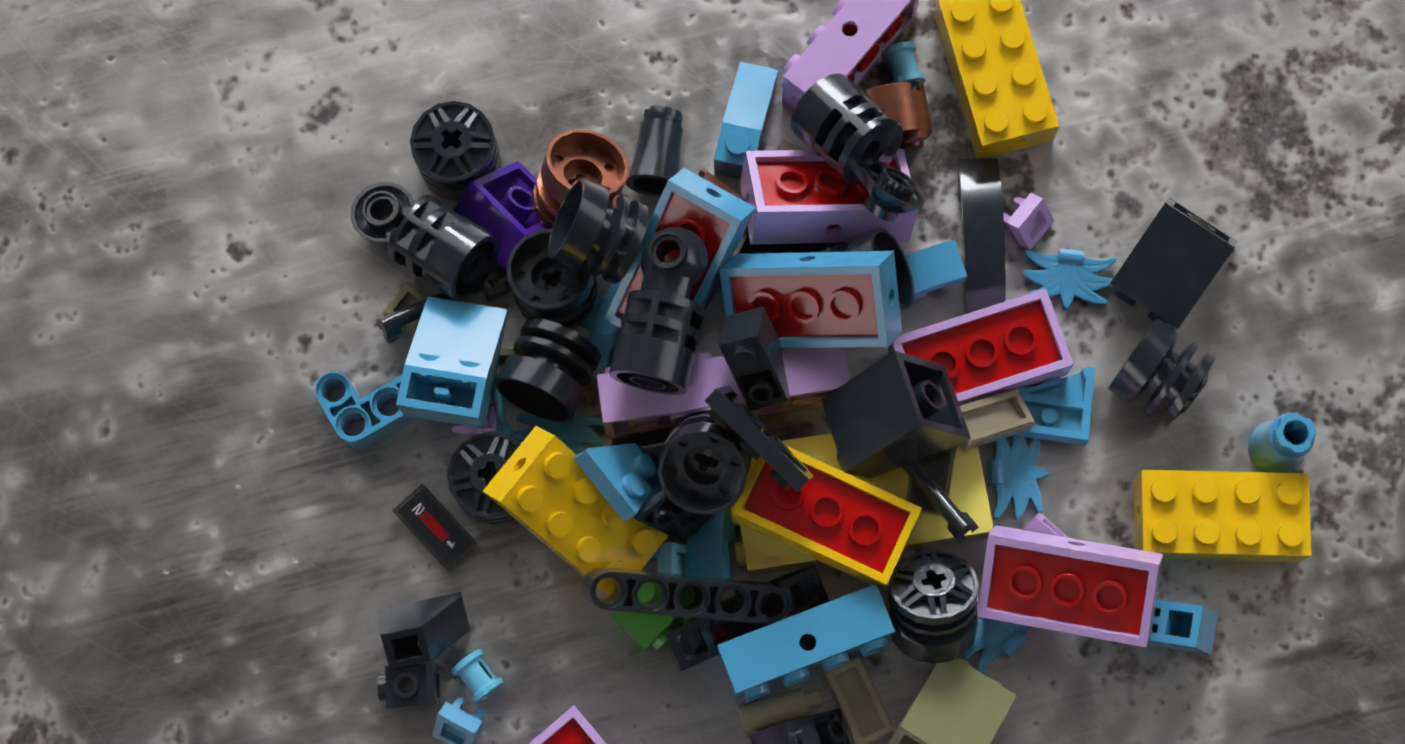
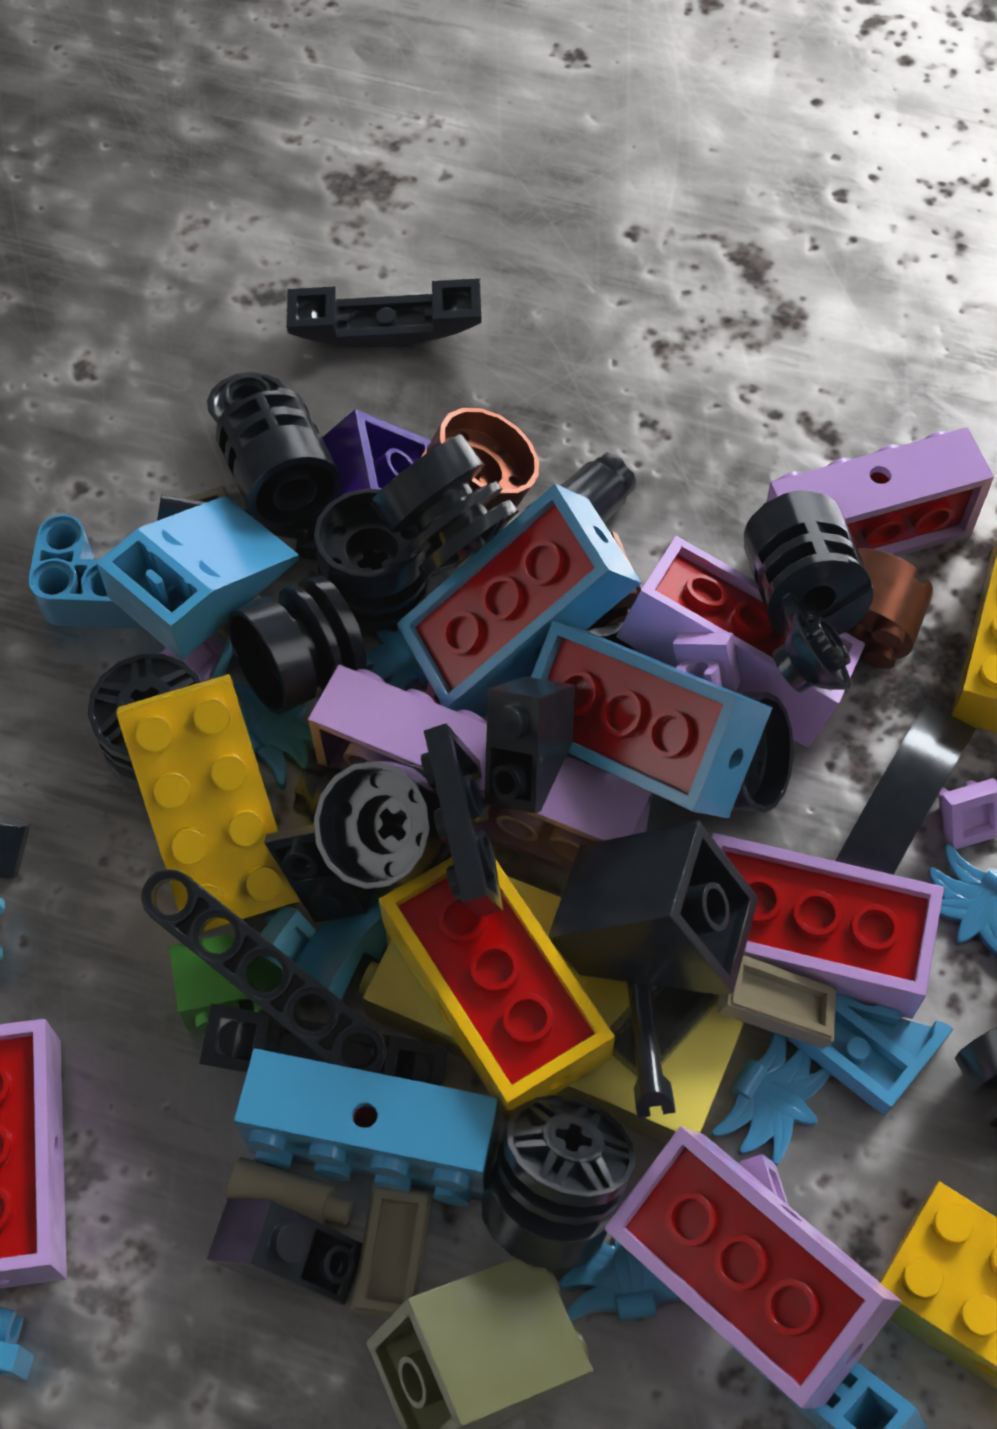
camera: 30 degrees right, 15 degrees down
tile [392,483,478,572] -> none
black wheel [410,101,502,202] -> none
dark azure wing [574,443,659,521] -> none
black cylinder [609,227,708,395] -> none
slope [714,62,778,179] -> none
medium azure bush [881,41,926,89] -> none
dark azure slope [905,239,967,300] -> none
none -> black slope [286,278,482,347]
none -> lavender tile [672,632,742,692]

